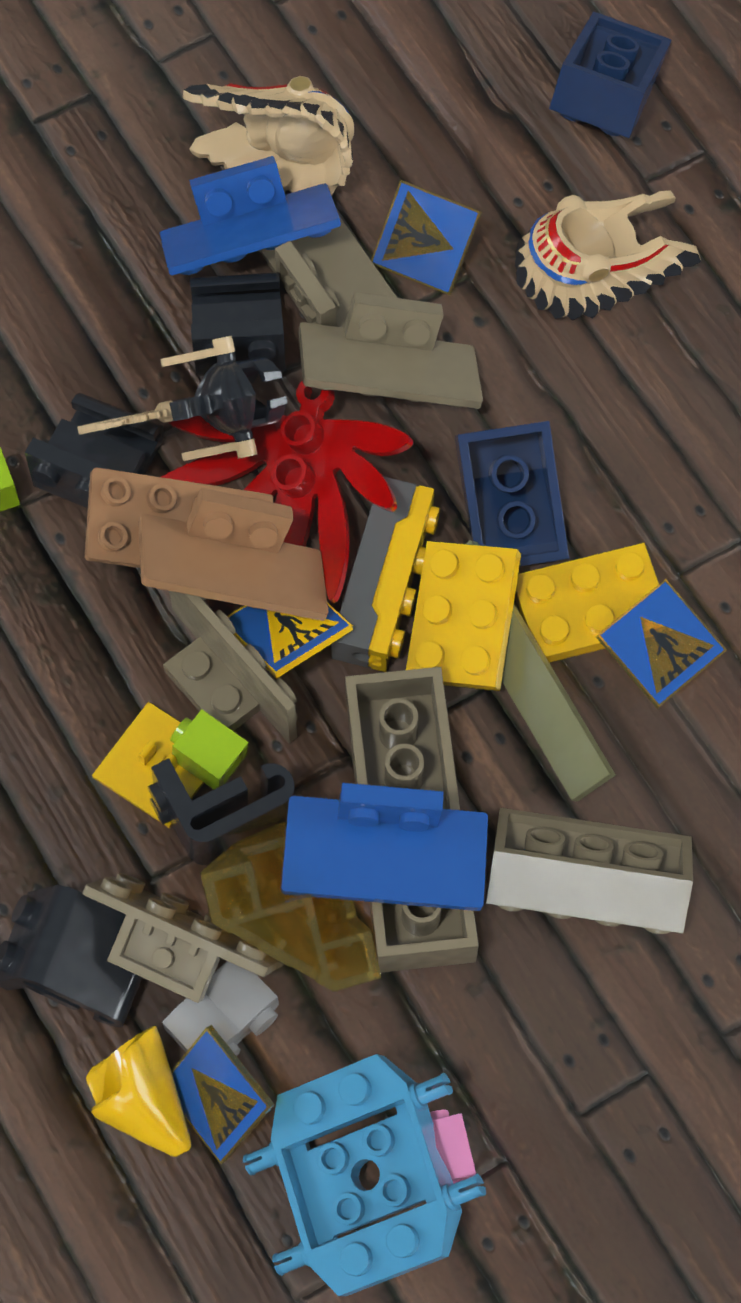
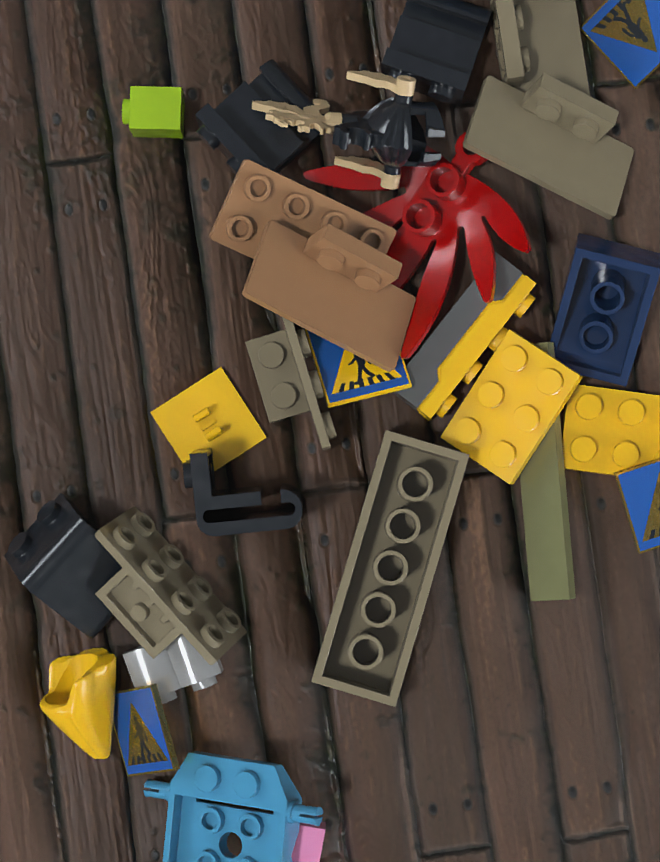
camera: 25 degrees right, 20 degrees up
lime brick [170,709,249,790] -> none
clear yellow brick [200,821,381,992] -> none
blue bracket [281,783,488,911] -> none
slope [486,808,693,934] -> none

